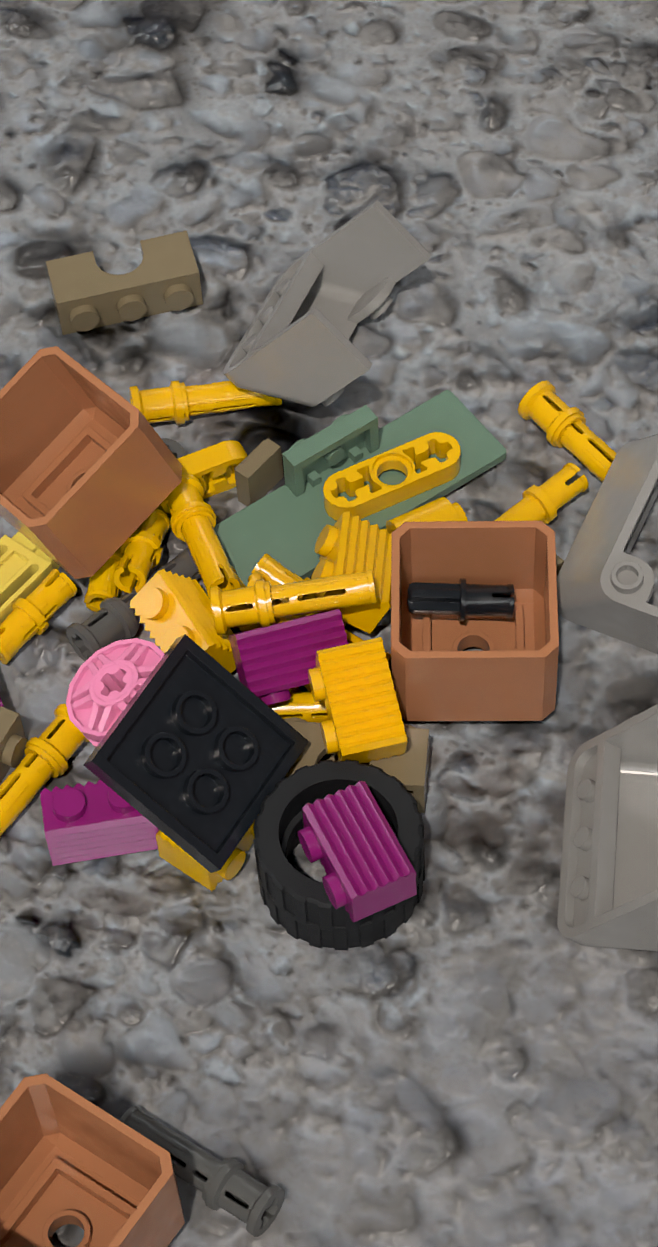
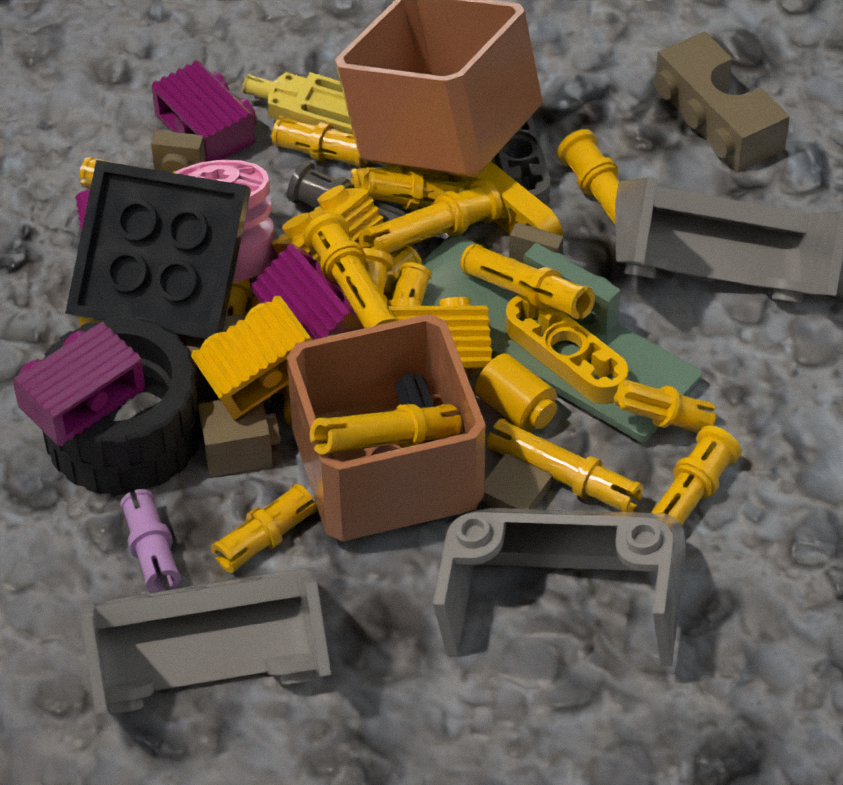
camera: 70 degrees right, 5 degrees down
none -> lavender pin [120,489,181,593]
none -> yellow pin [211,484,317,573]
none -> yellow pin [310,404,462,455]
none -> yellow pin [460,244,595,319]
none -> yellow axle [614,380,716,434]

